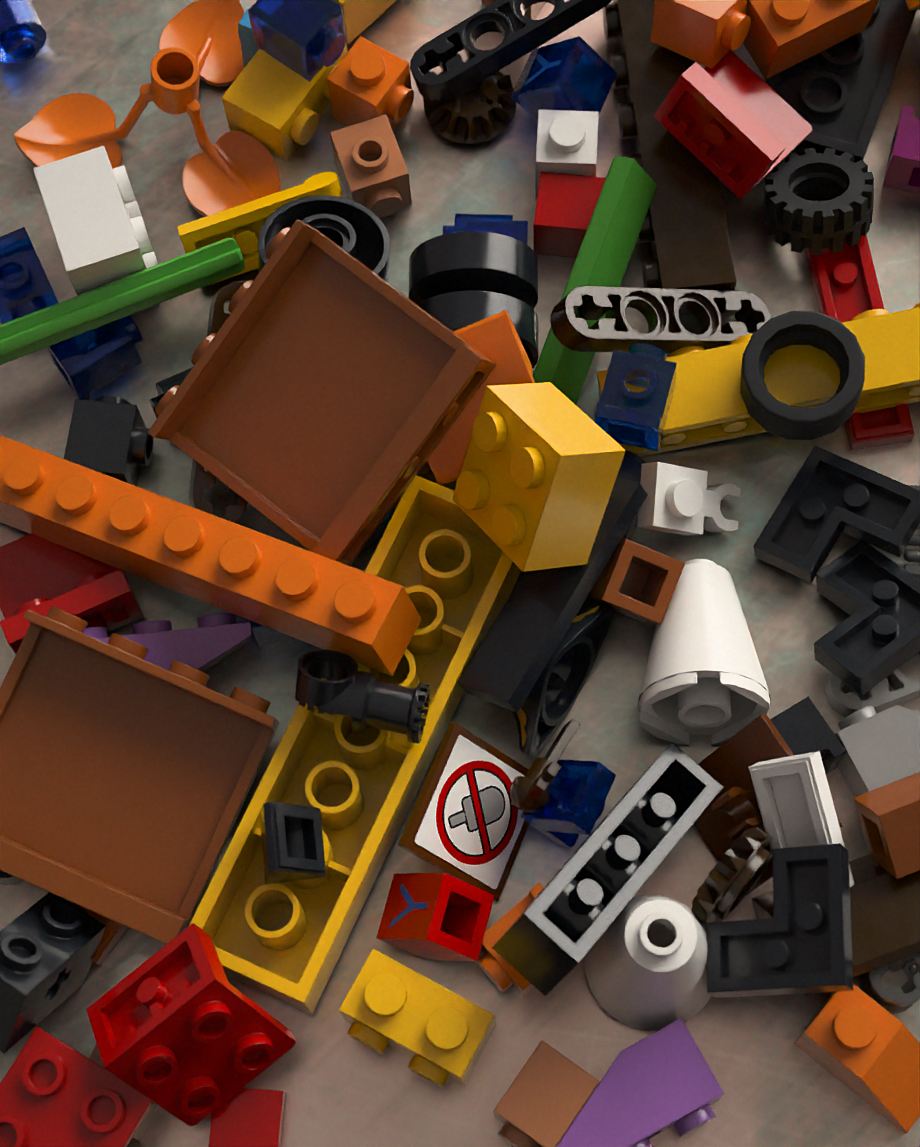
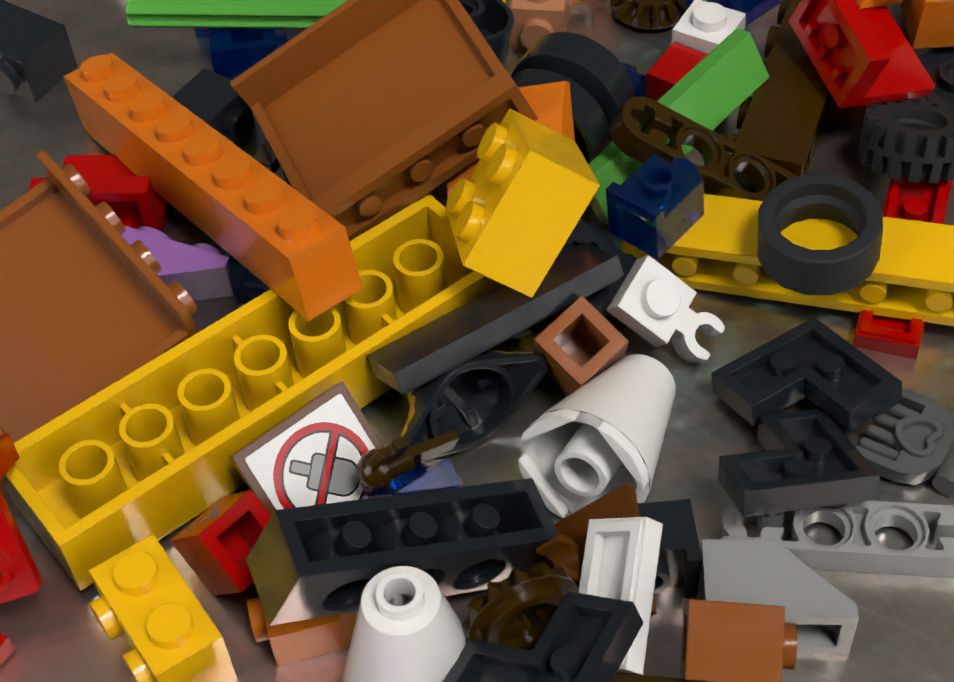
camera: 25 degrees right, 20 degrees down
black slope [260,801,326,884] -> none
black connector [295,650,431,744] -> none

